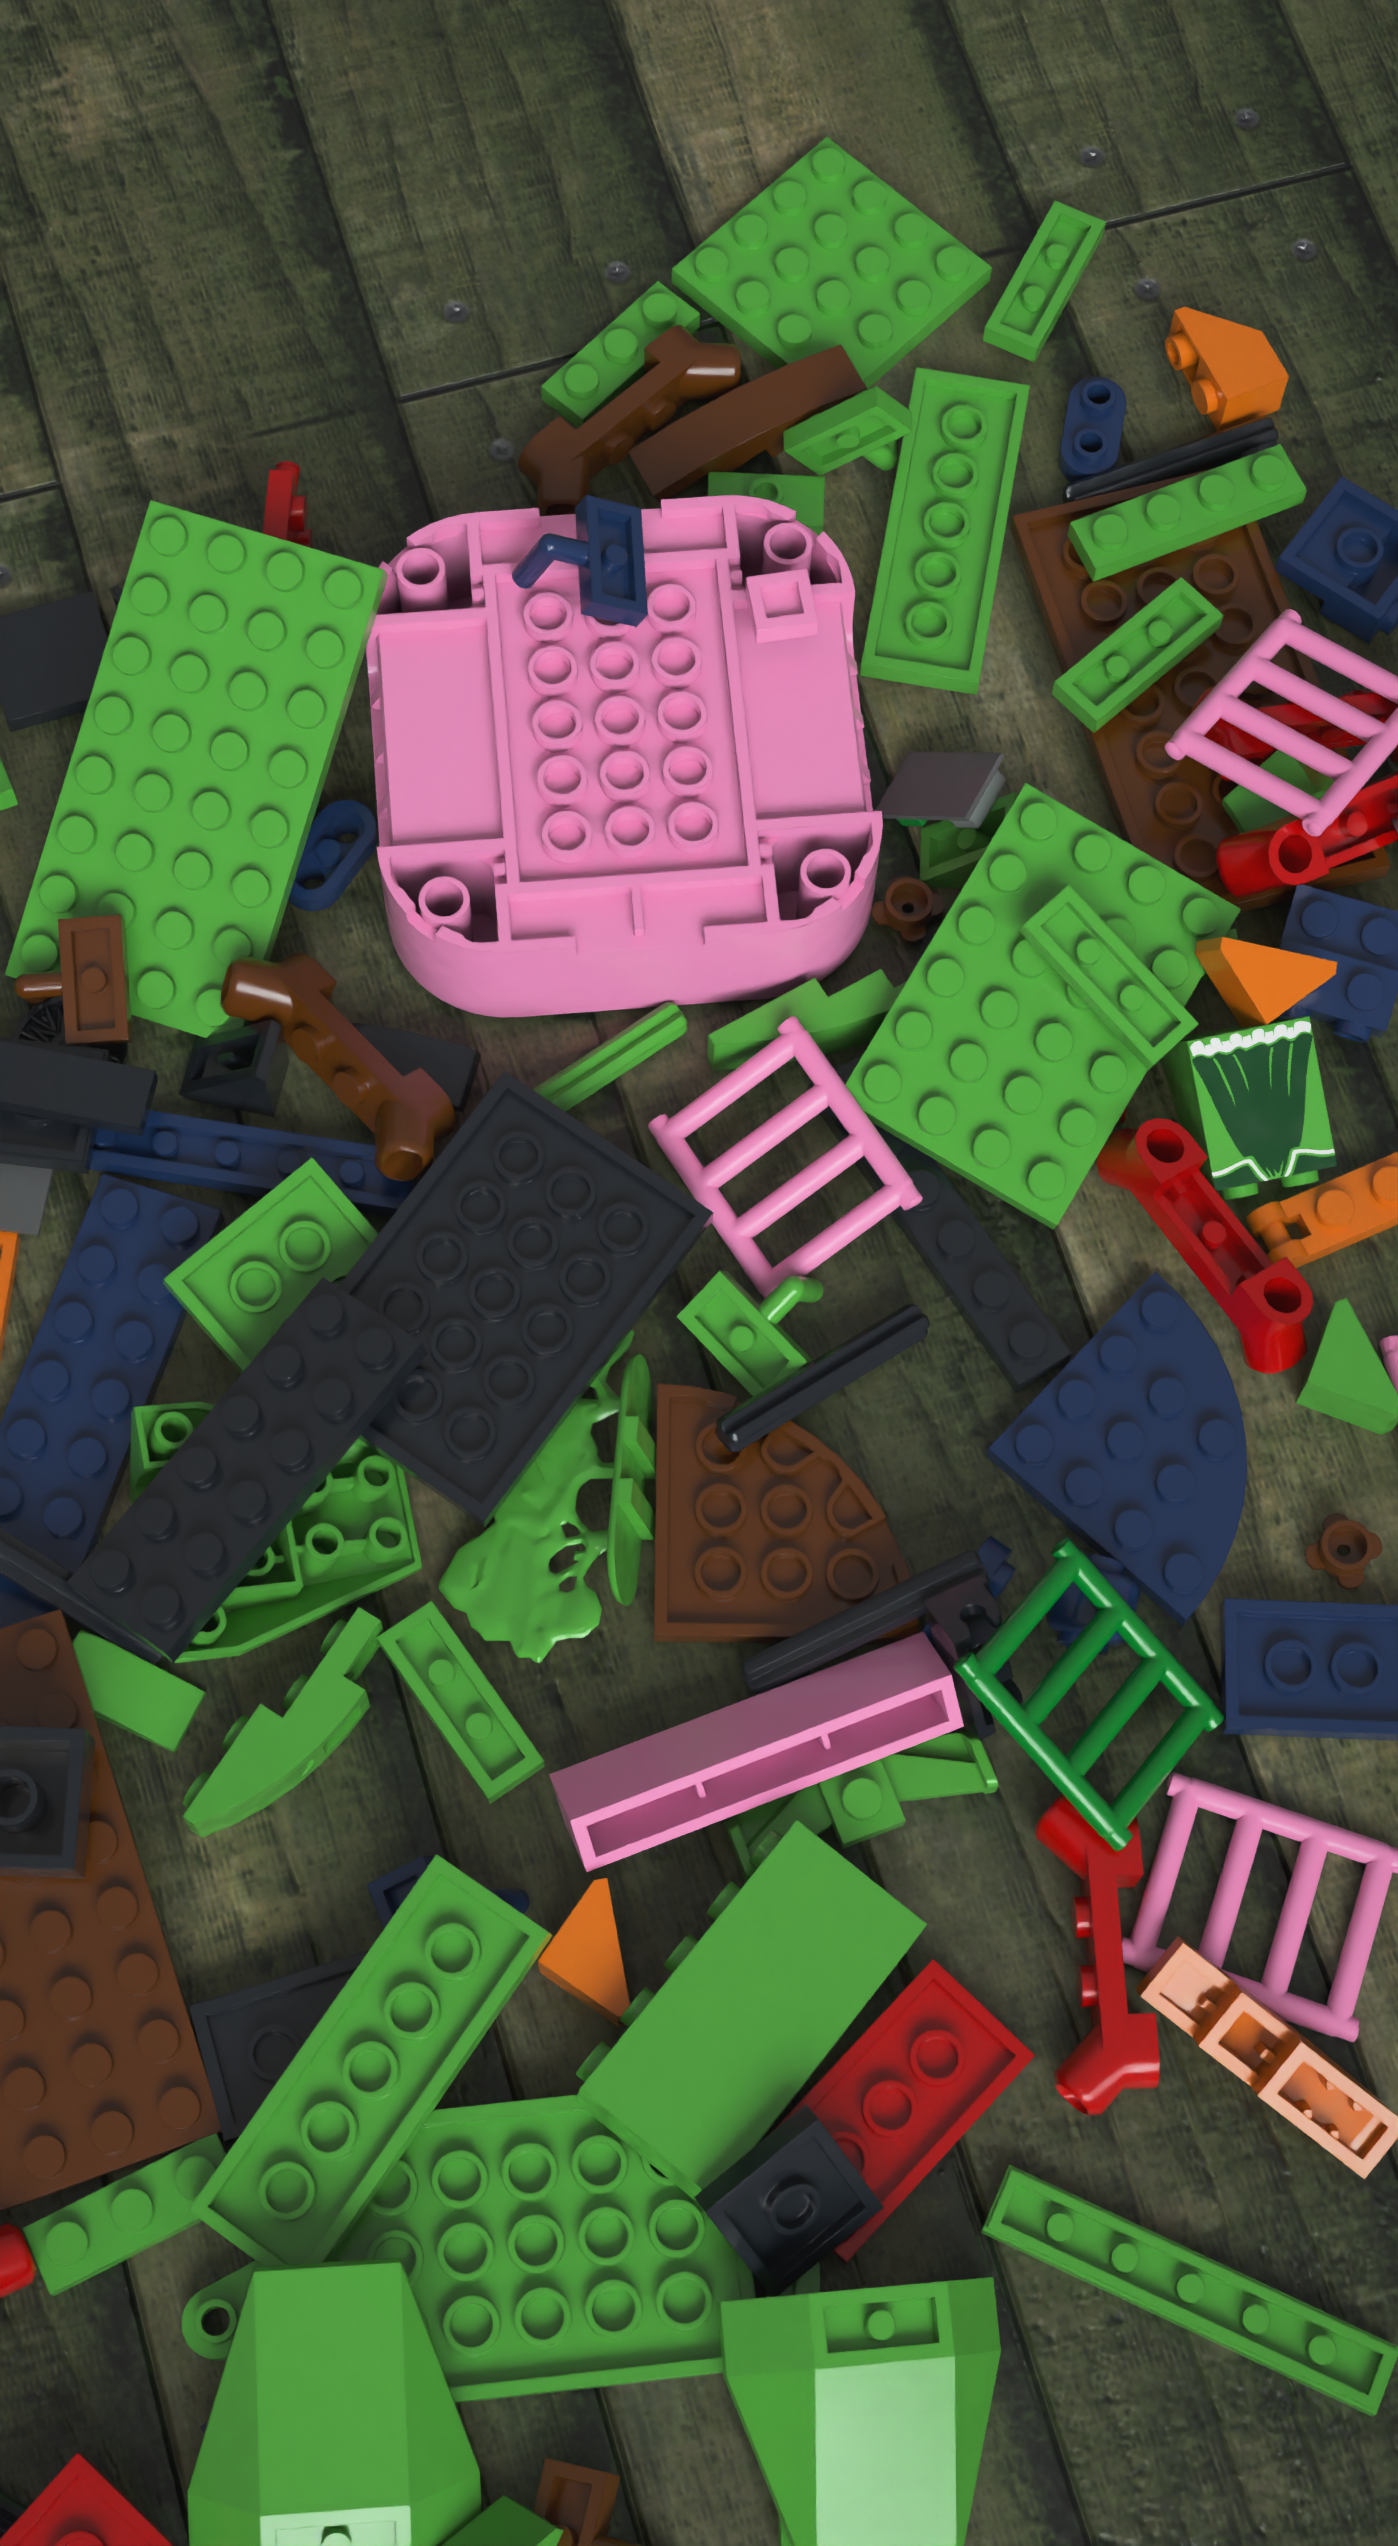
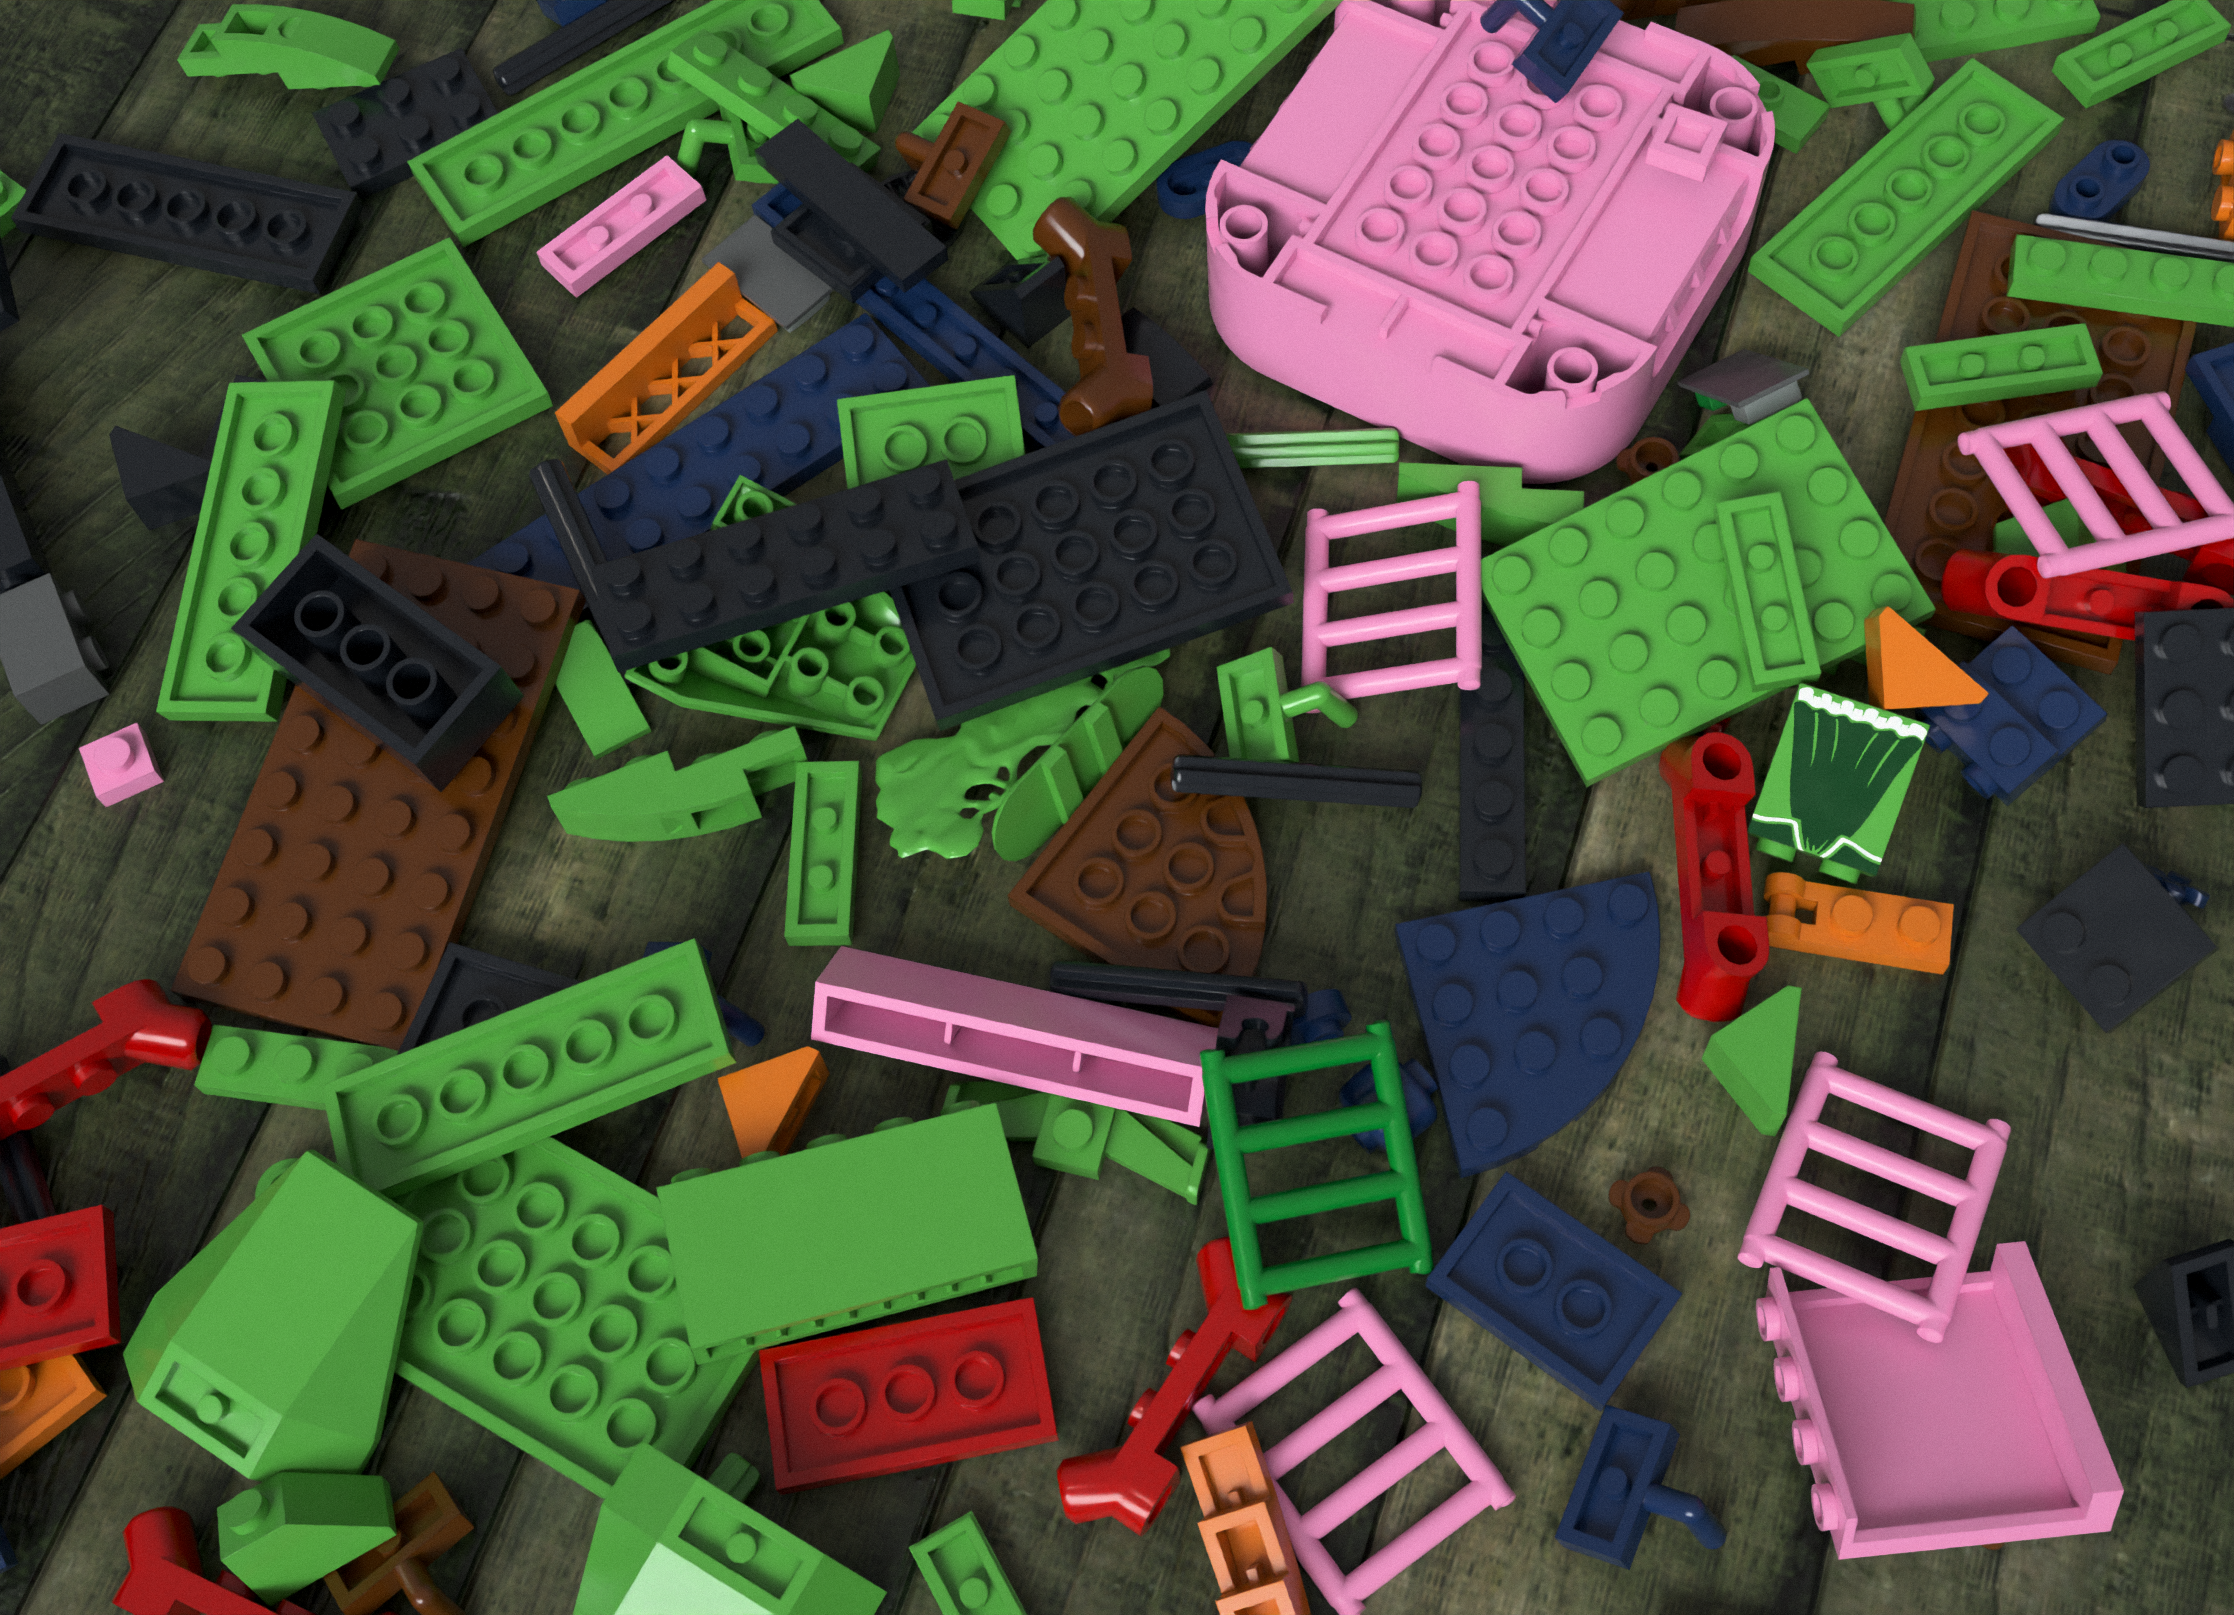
camera: 45 degrees right, 5 degrees down
black plate [694,2105,884,2297] -> none

